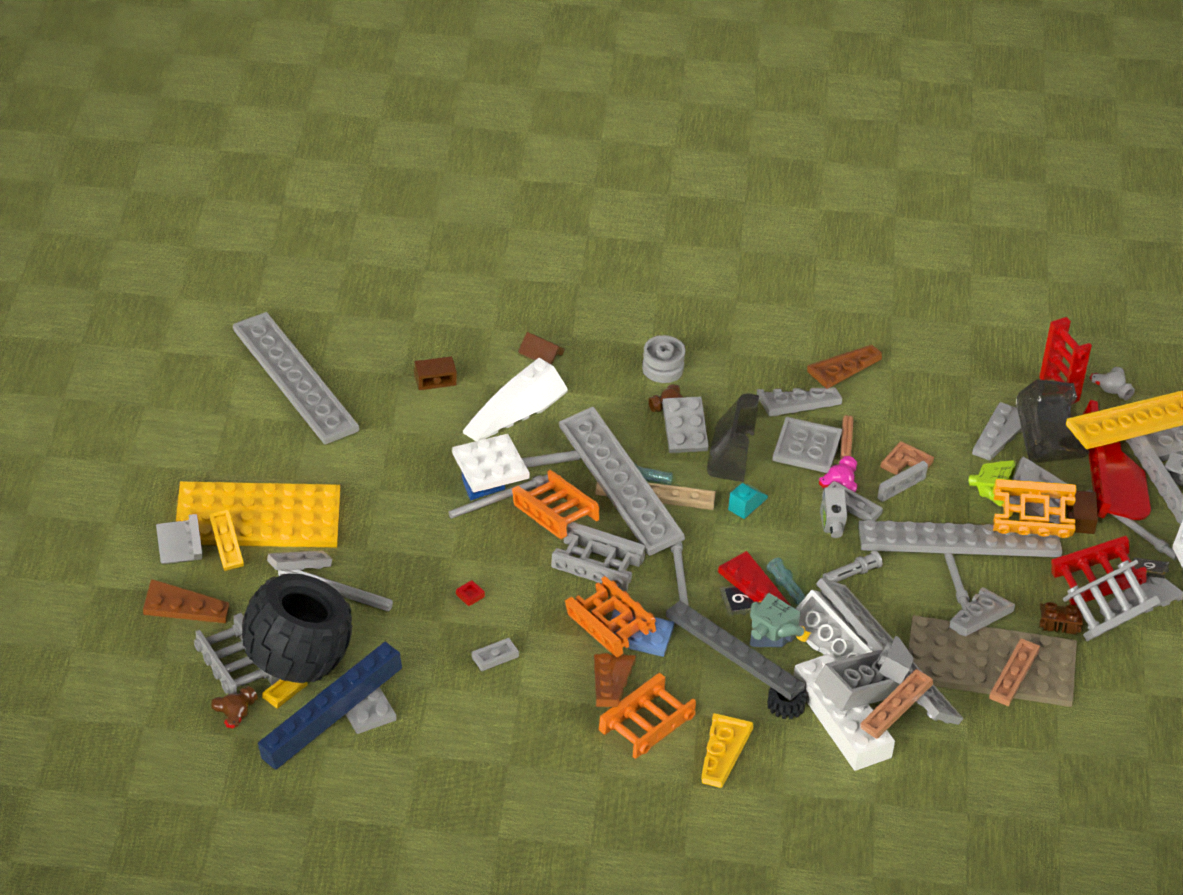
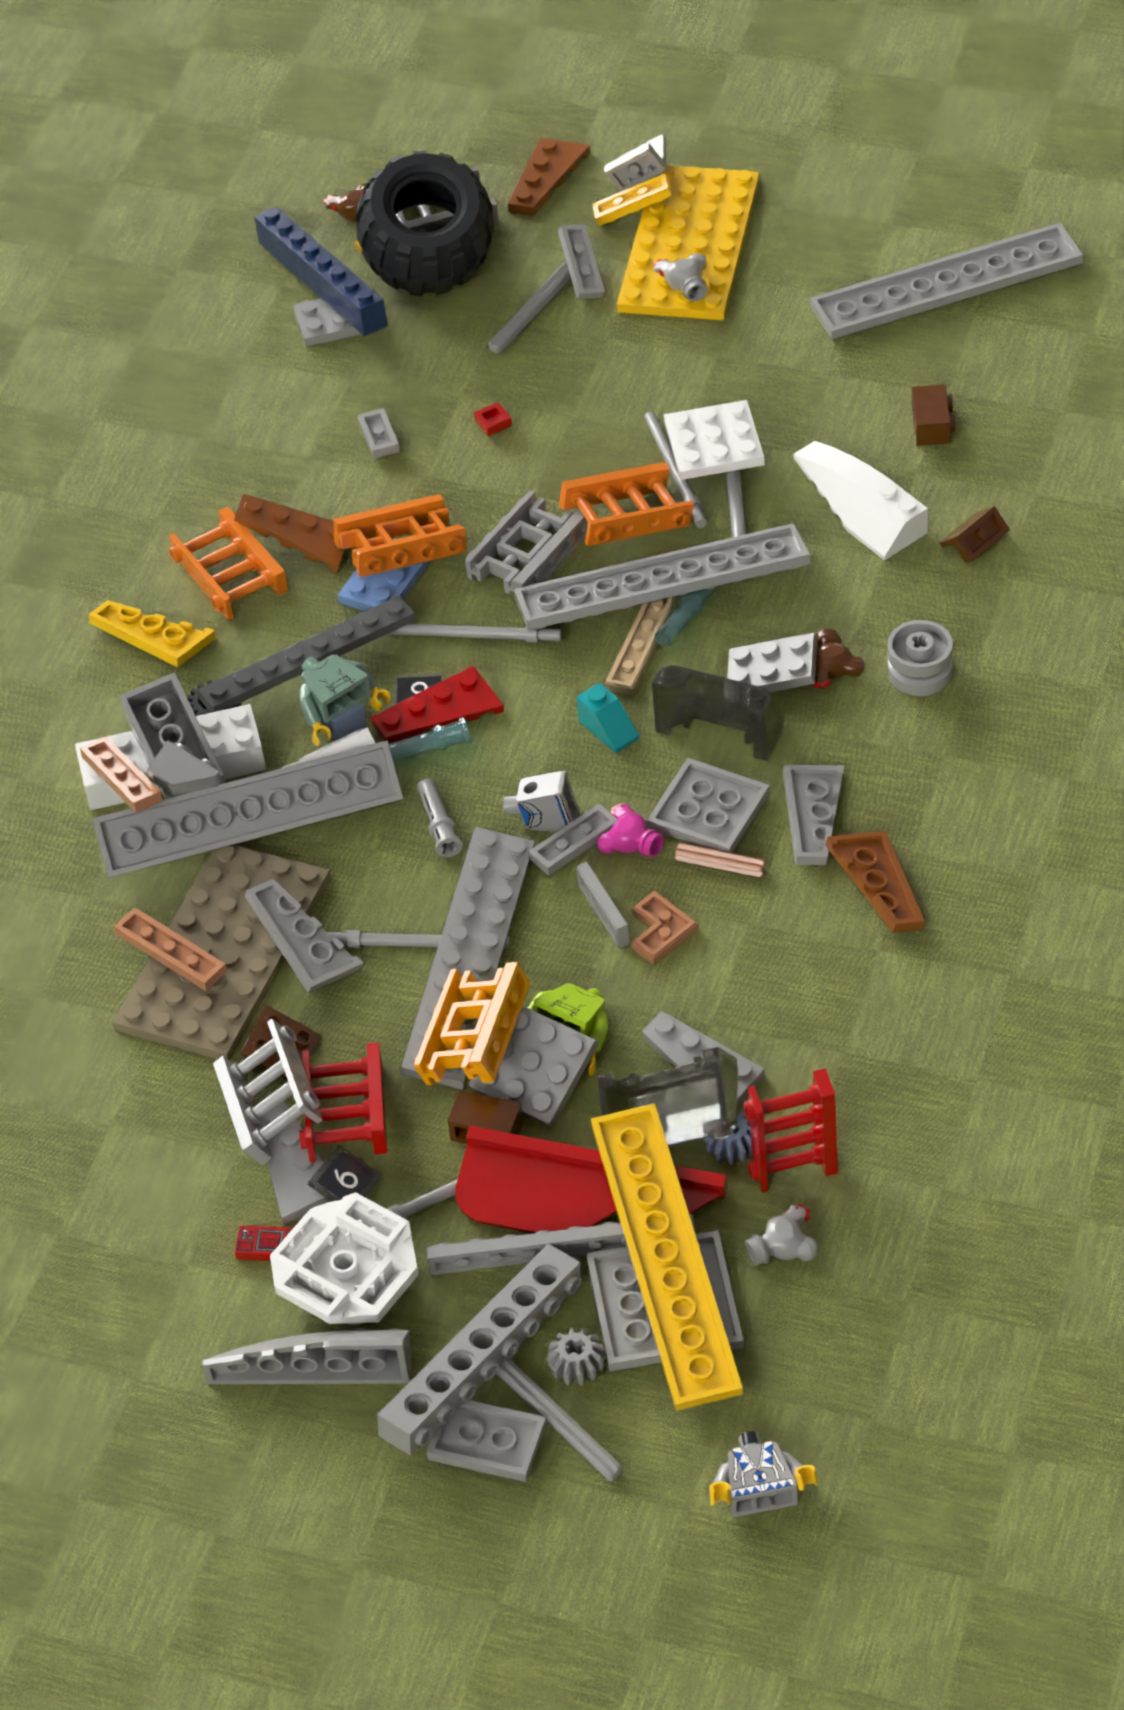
camera: 110 degrees right, 5 degrees up
none -> light grey animal [654,253,707,301]

